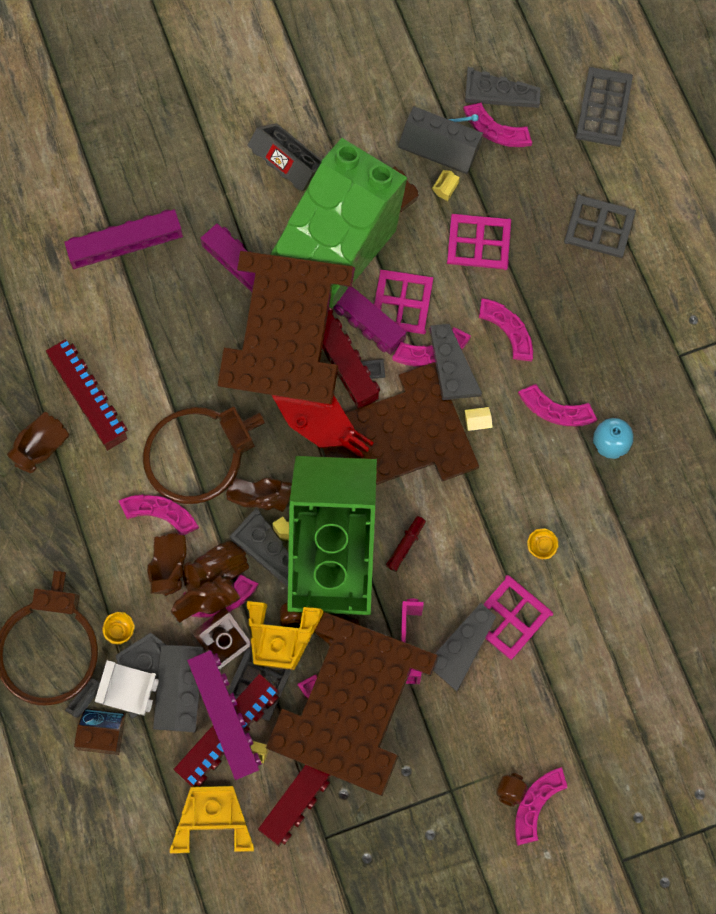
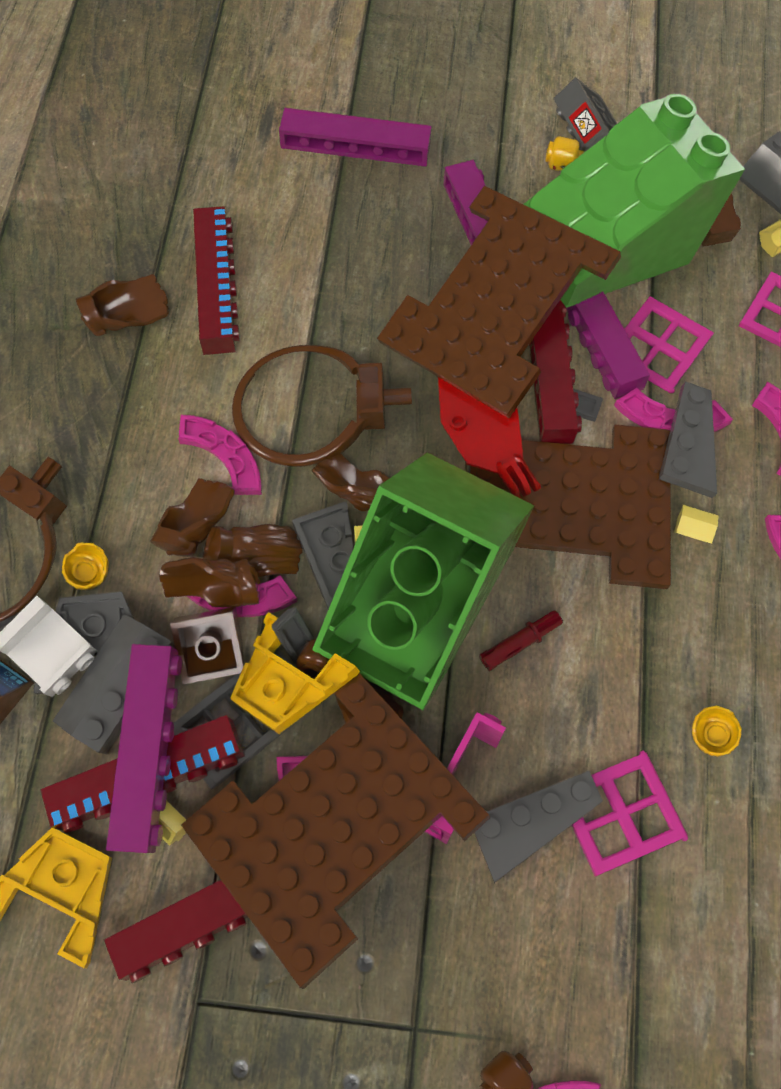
camera: 25 degrees right, 5 degrees down
none -> dark grey tile [272,607,314,665]
none -> yellow head [545,136,584,172]

